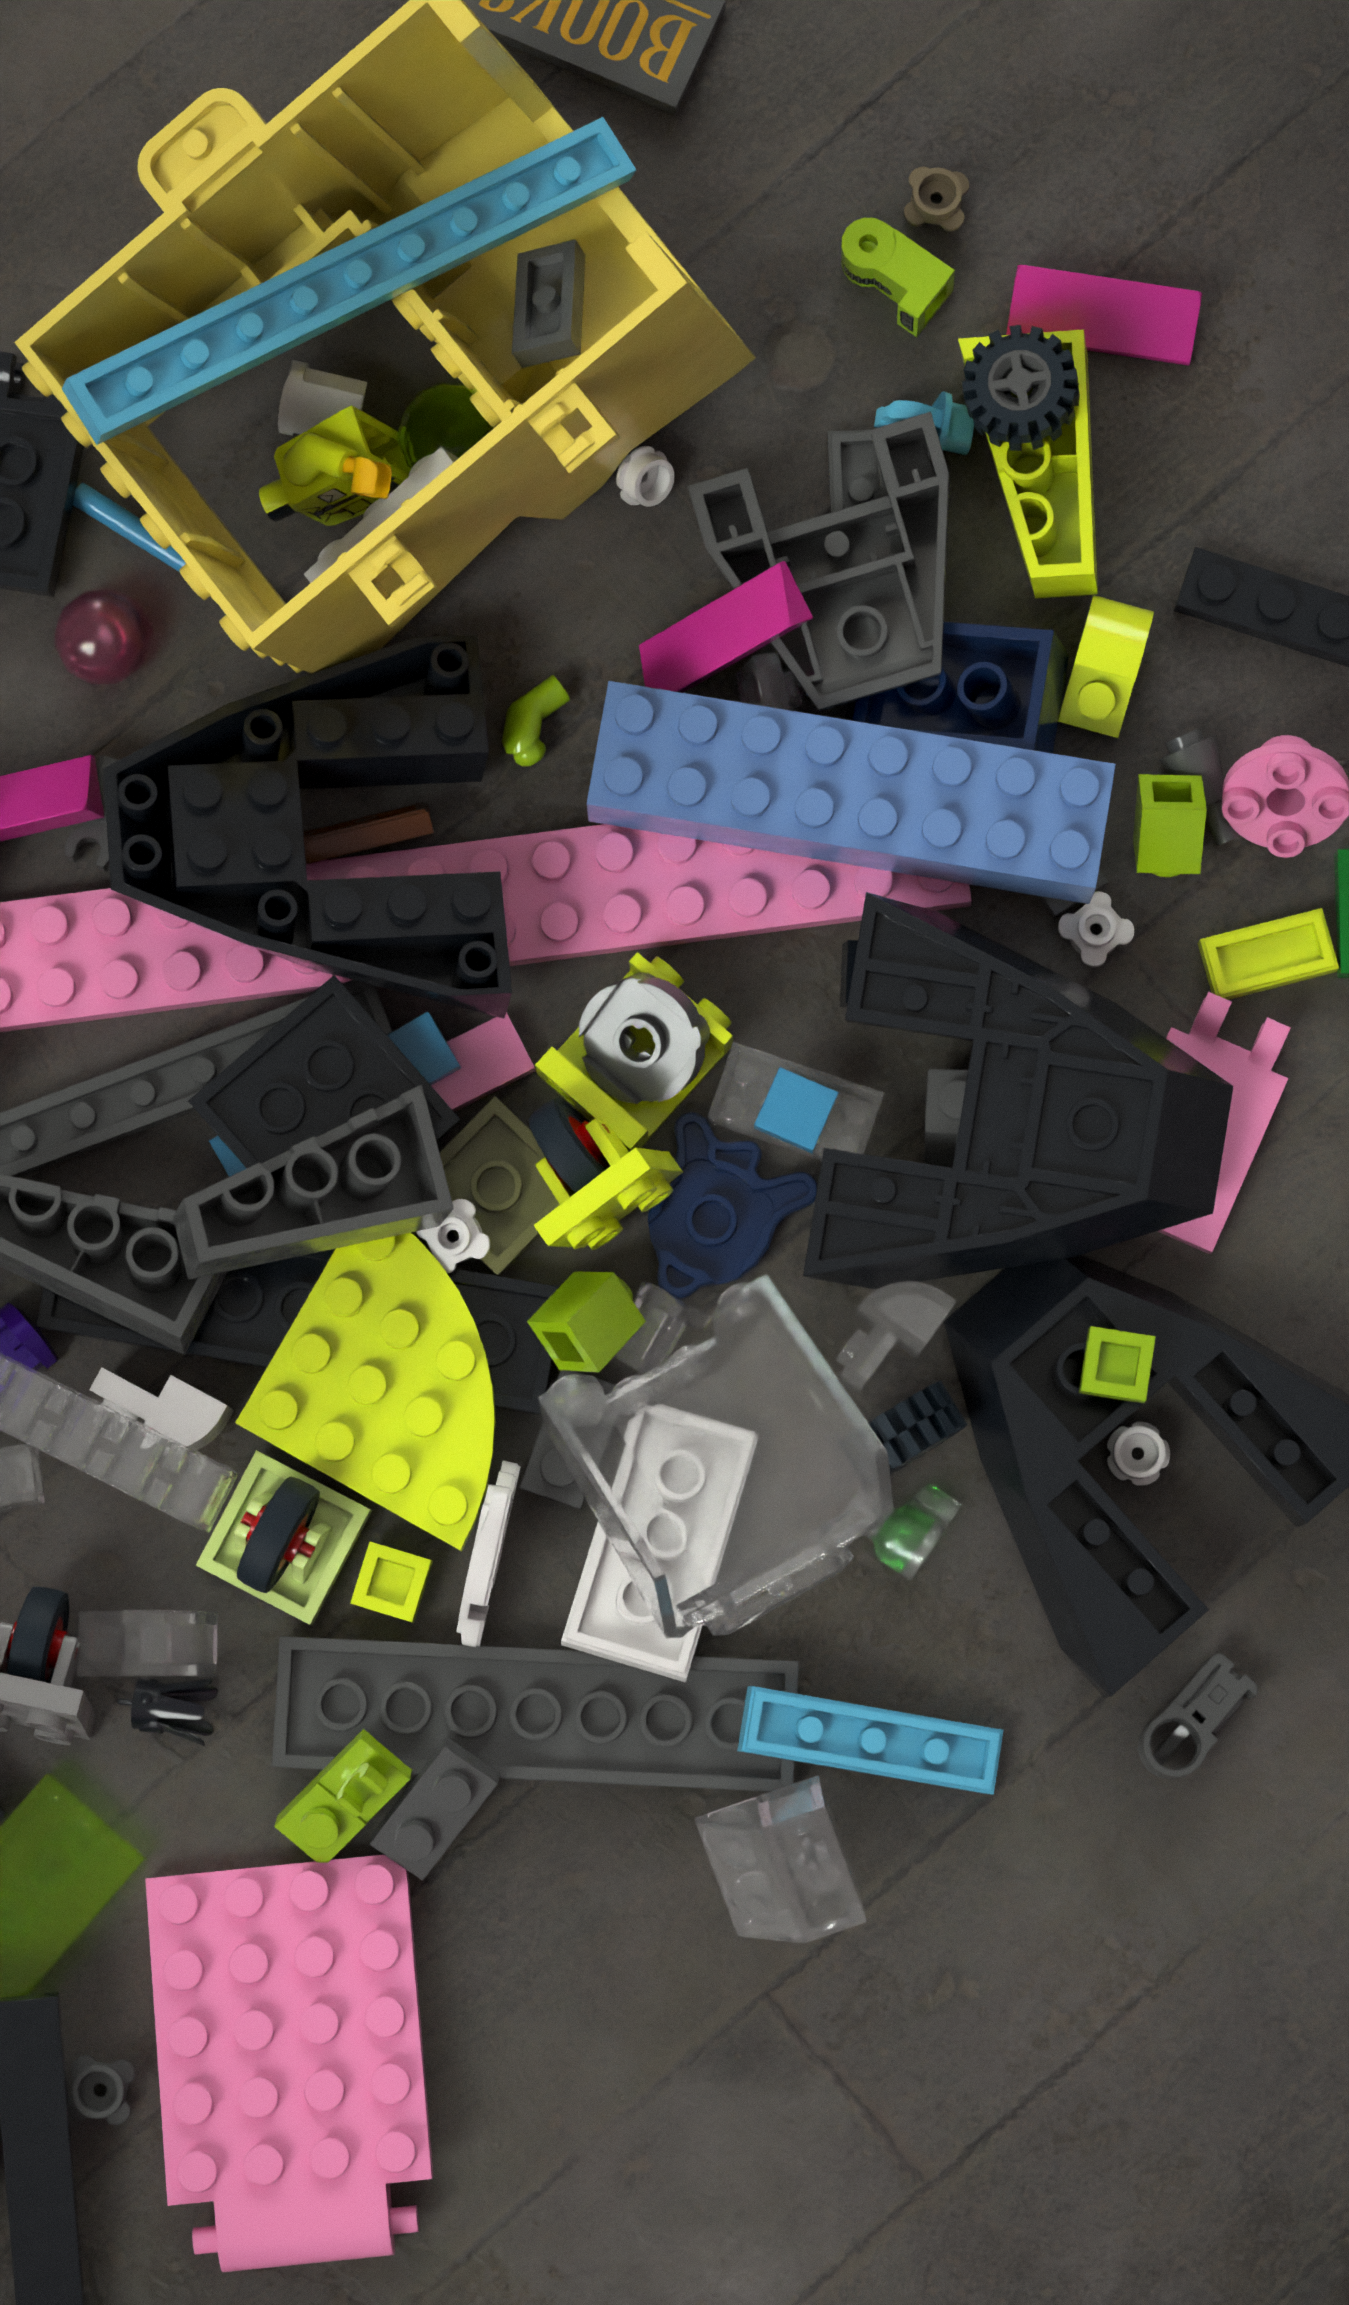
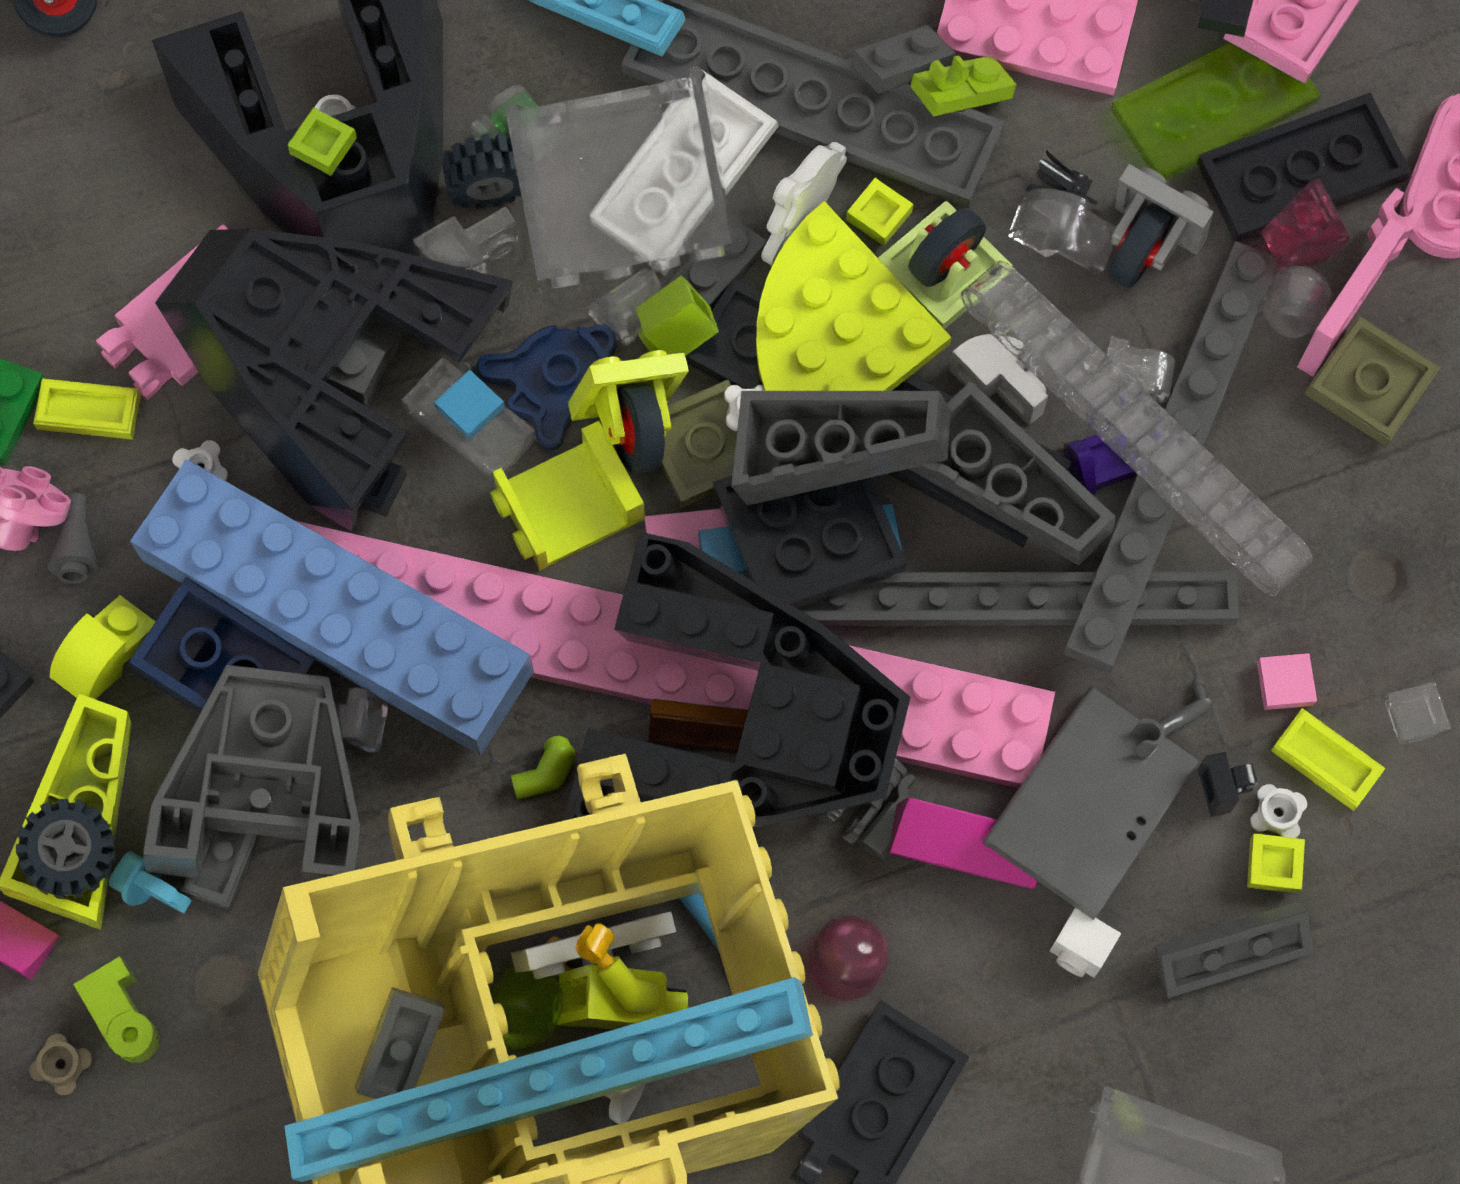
camera: 165 degrees left, 10 degrees down
plate [579,972,710,1104] -> none
dark pink slope [639,561,813,693] -> none
lime brick [1133,774,1207,877] -> none

